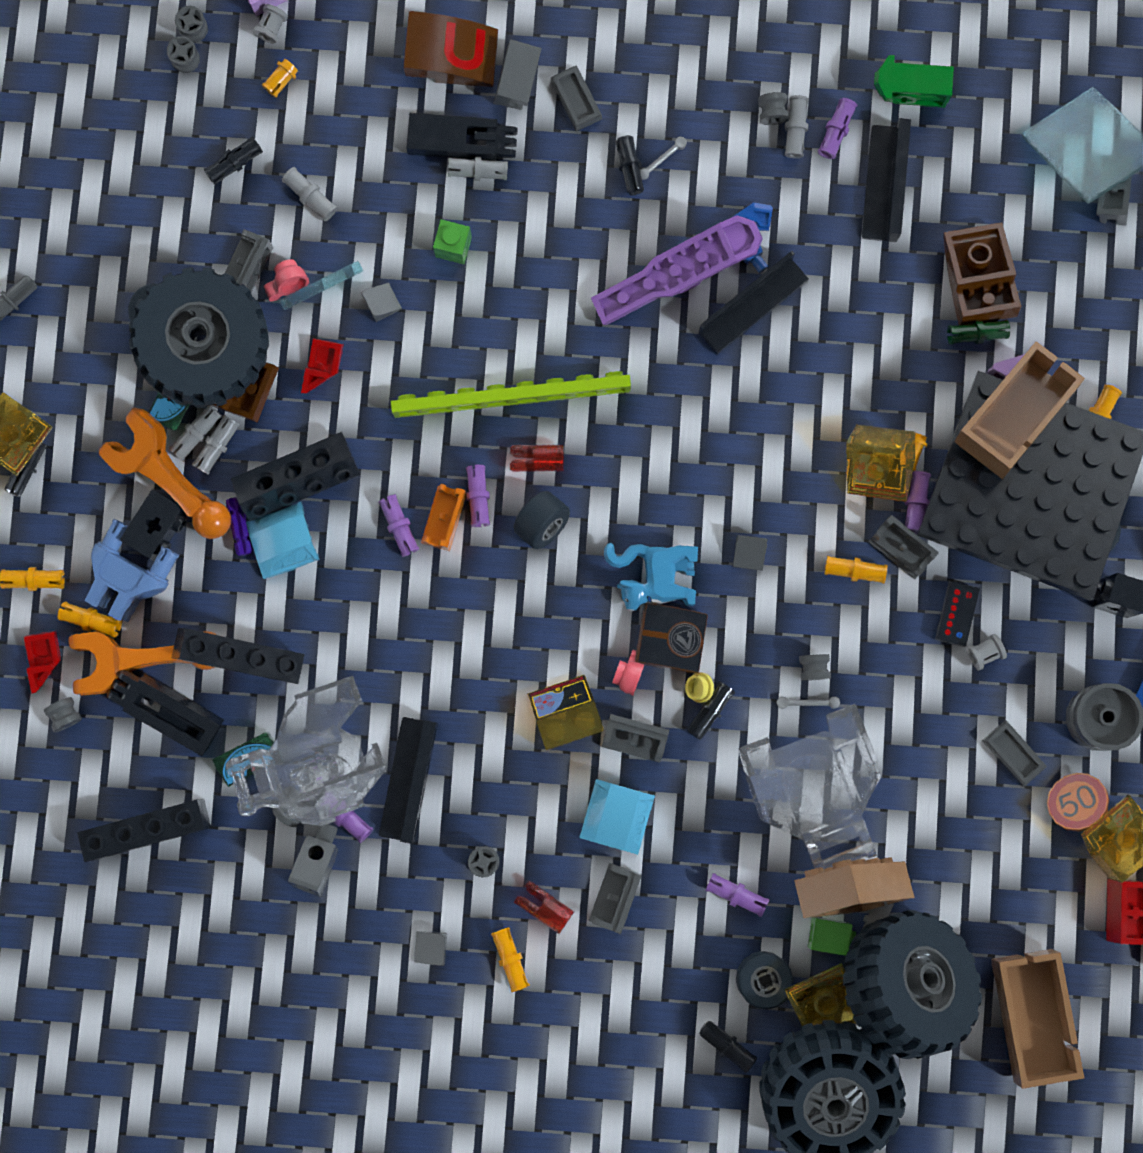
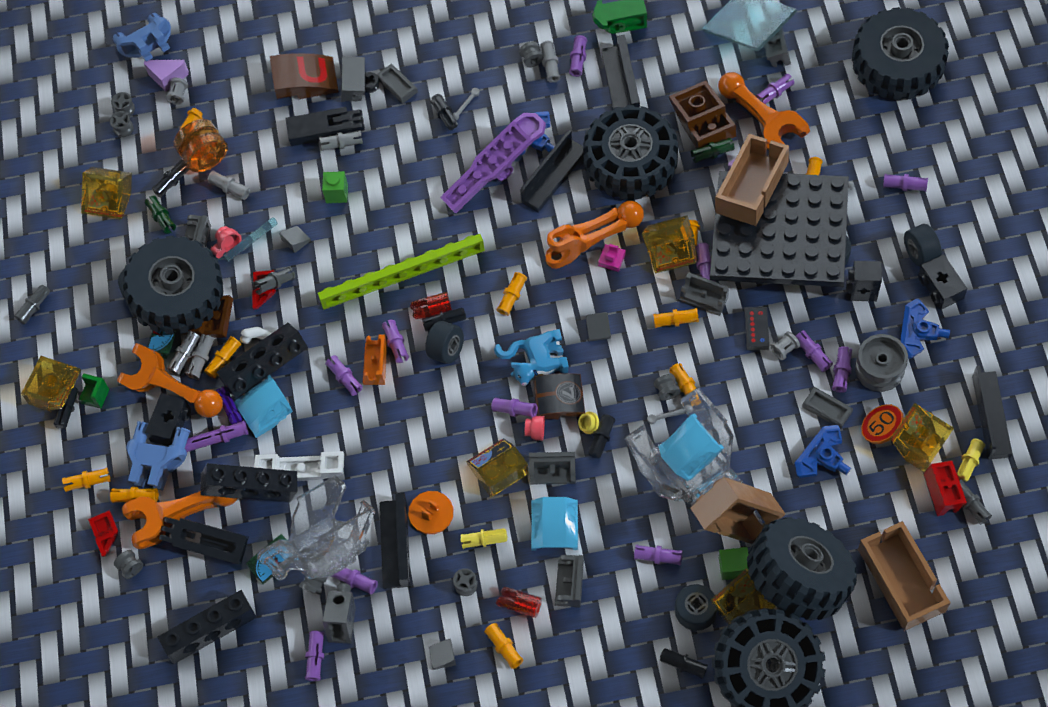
camera: 10 degrees left, 20 degrees down
none -> green panel [79,373,110,409]
none -> clear yellow slope [81,167,132,219]
none -> dark green pin [145,196,176,234]
none -> clear orange wheel [173,119,228,172]
none -> medium lavender pin [185,421,249,452]
none -> light orange pin [204,336,242,379]
none -> white arm [240,327,272,344]
none -> dark grey pin [253,267,295,294]
none -> white slope [254,451,344,481]
none -> medium lavender pin [305,631,324,681]
none -> black bush [365,72,379,93]
none -> orange piece [408,491,454,534]
none -> black axle [422,307,466,332]
none -> light yellow axle [461,528,508,549]
none -> medium lavender pin [491,398,538,418]
none -> light orange pin [496,272,527,316]
none -> orange piece [545,201,644,269]
none -> black wheel [583,105,678,200]
none -> dark pink tile [598,244,626,272]
none -> medium azure slope [659,414,724,481]
none -> light orange pin [669,363,704,407]
none -> orange piece [718,72,810,150]
none -> medium lavender pin [755,74,795,104]
none -> blue piece [795,425,851,478]
none -> medium lavender pin [796,330,833,372]
none -> medium lavender pin [832,346,853,393]

